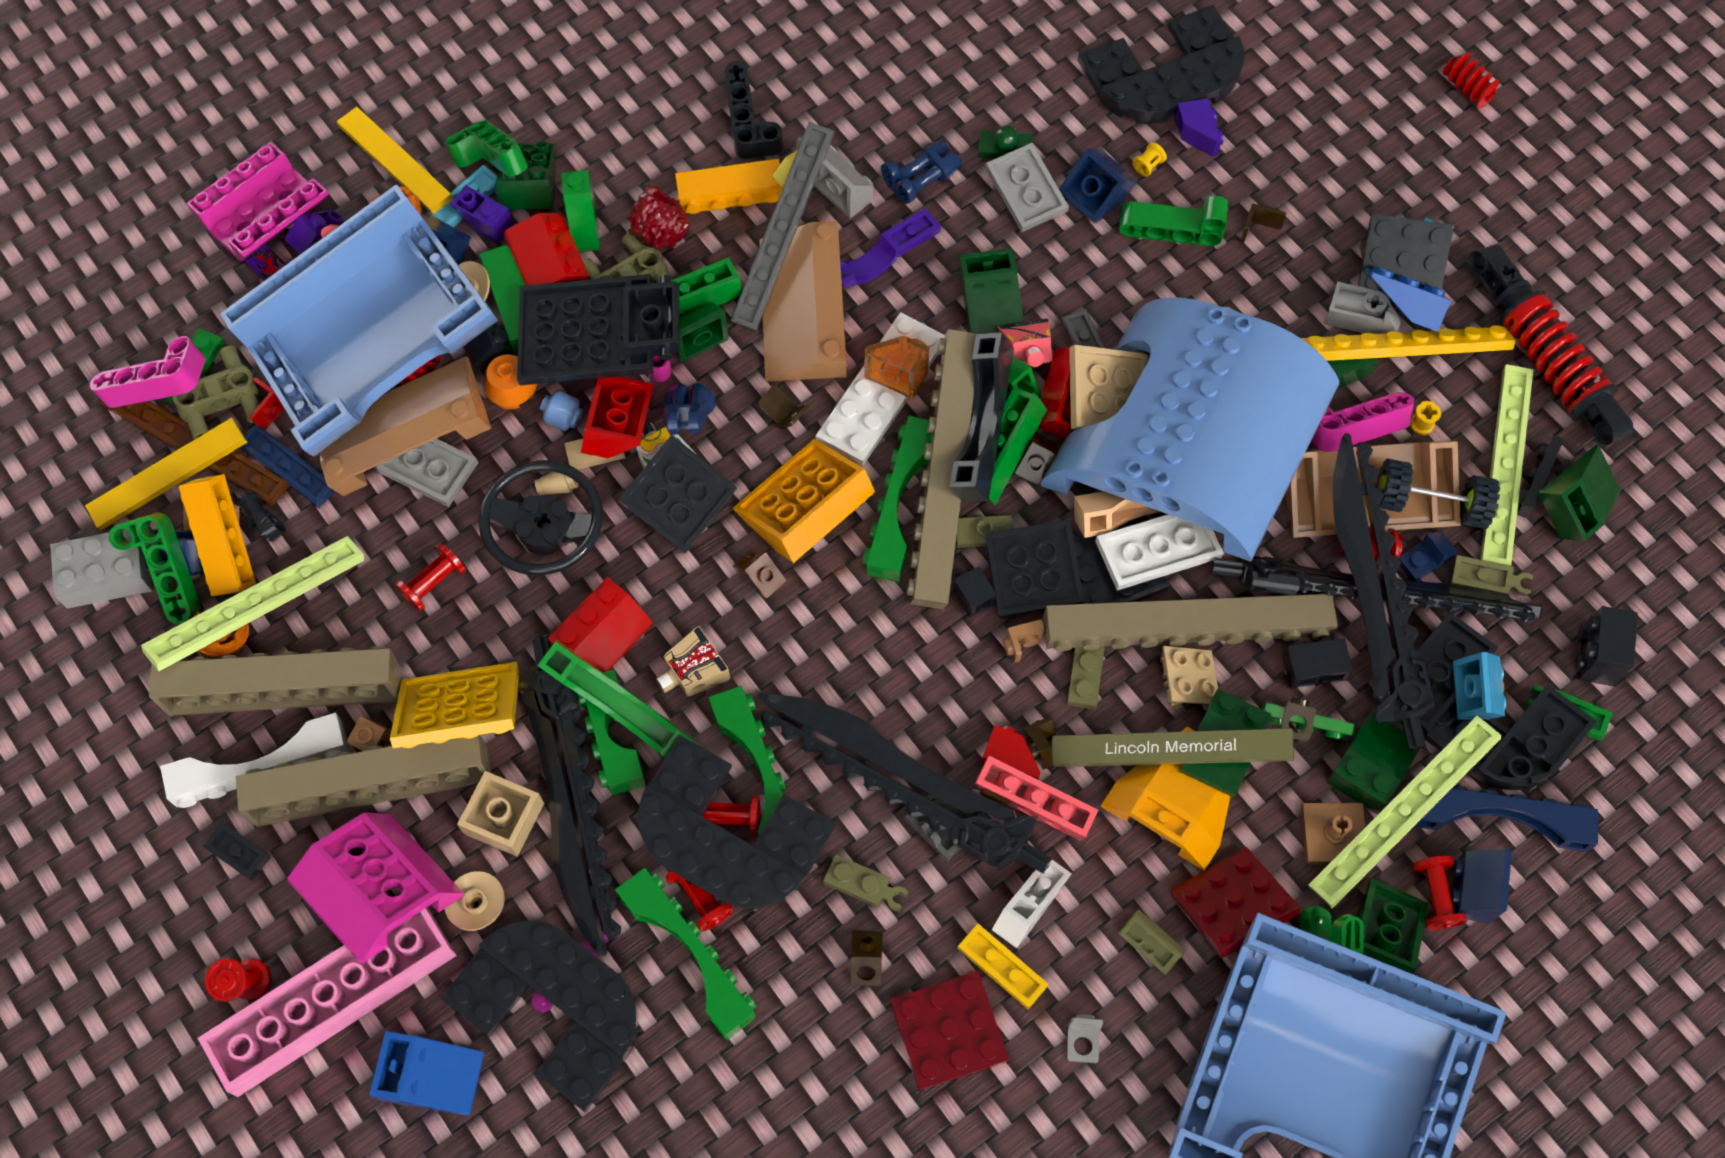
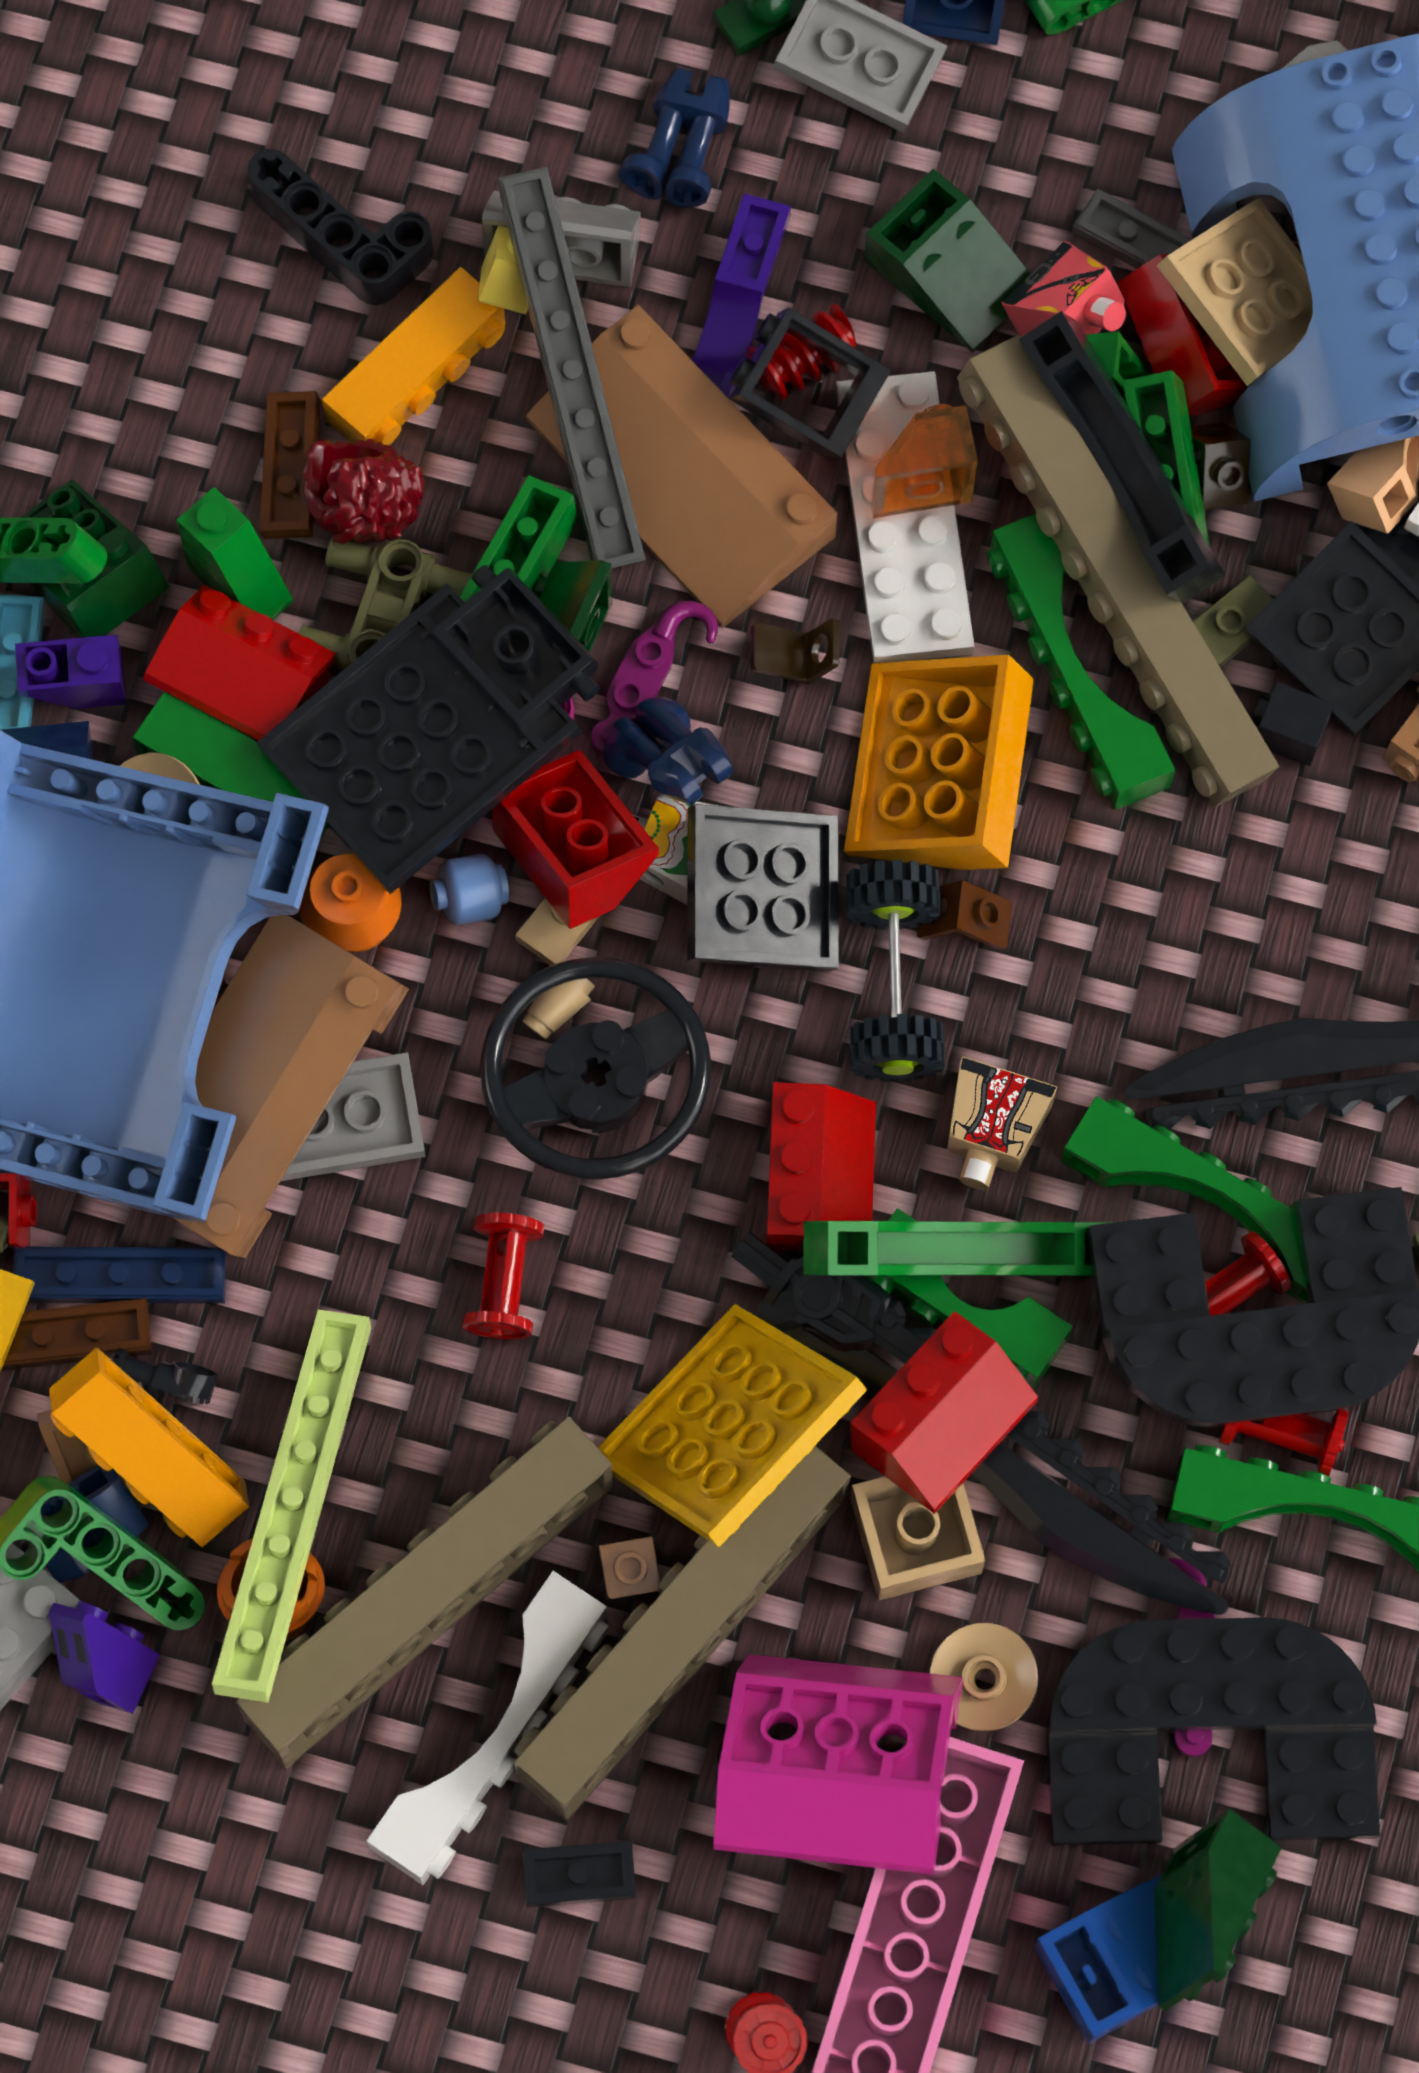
camera: 40 degrees left, 5 degrees up
none -> dark purple slope [49,1601,160,1714]
none -> reddish brown plate [259,391,321,539]
none -> magenta piece [591,600,718,755]
none -> black window [729,307,891,461]
none -> red piece [746,303,857,401]
none -> black axle [846,860,945,1082]
none -> red slope [850,1311,1038,1514]
none -> dark green slope [1154,1808,1282,2011]

